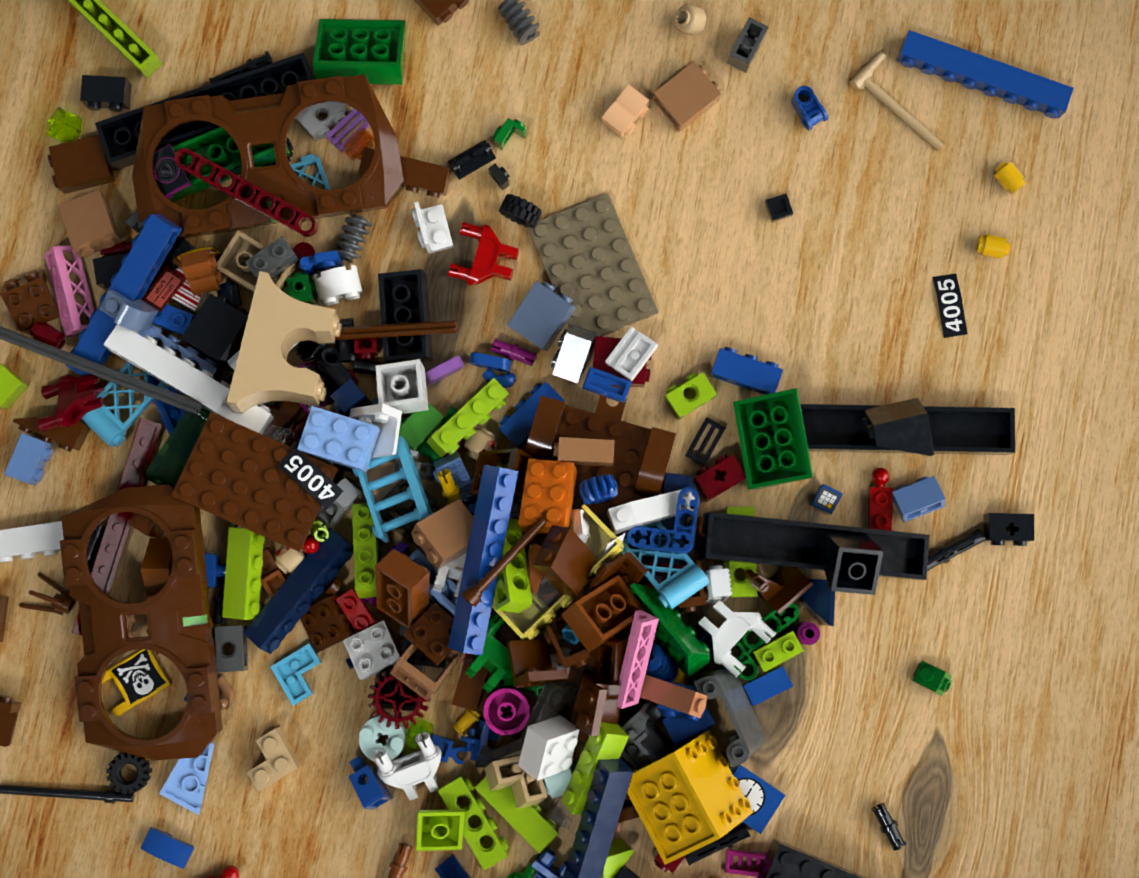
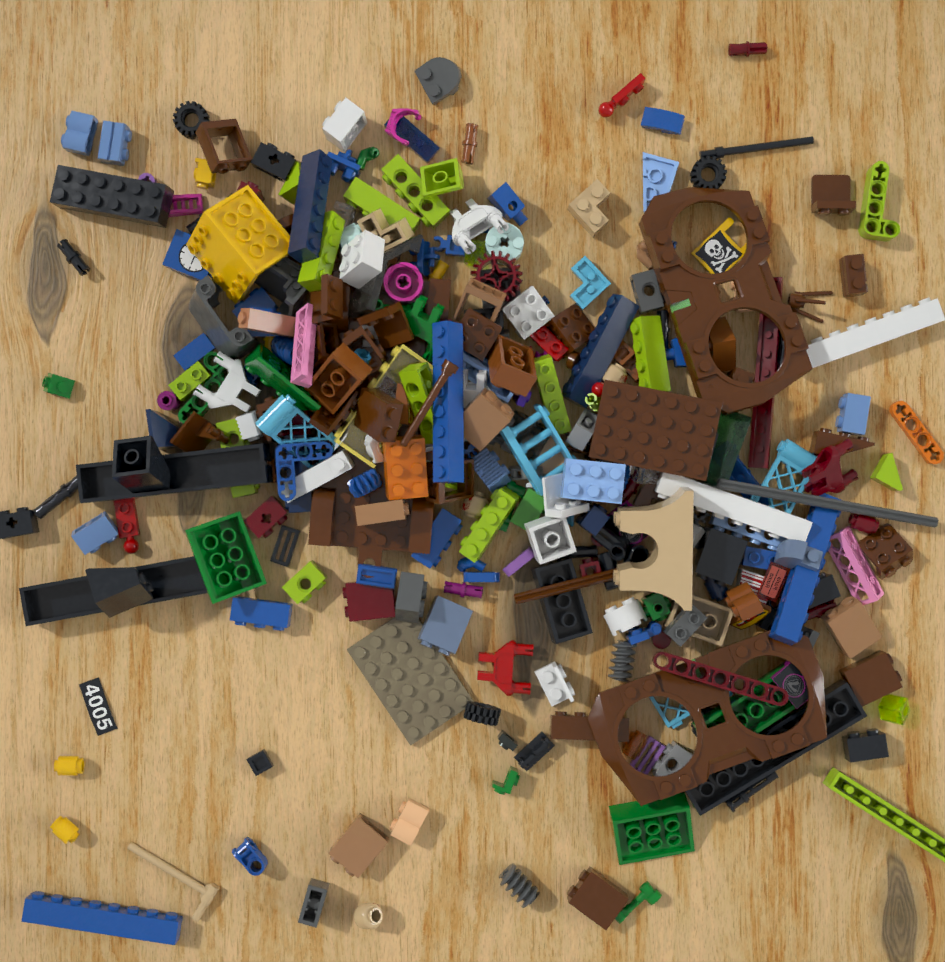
camera: 175 degrees right, 5 degrees up
black sticker [277,447,344,510] -> none
yellow pin [436,469,463,504] -> none
white plate [605,326,658,381] -> none
slope [811,484,843,514] -> none

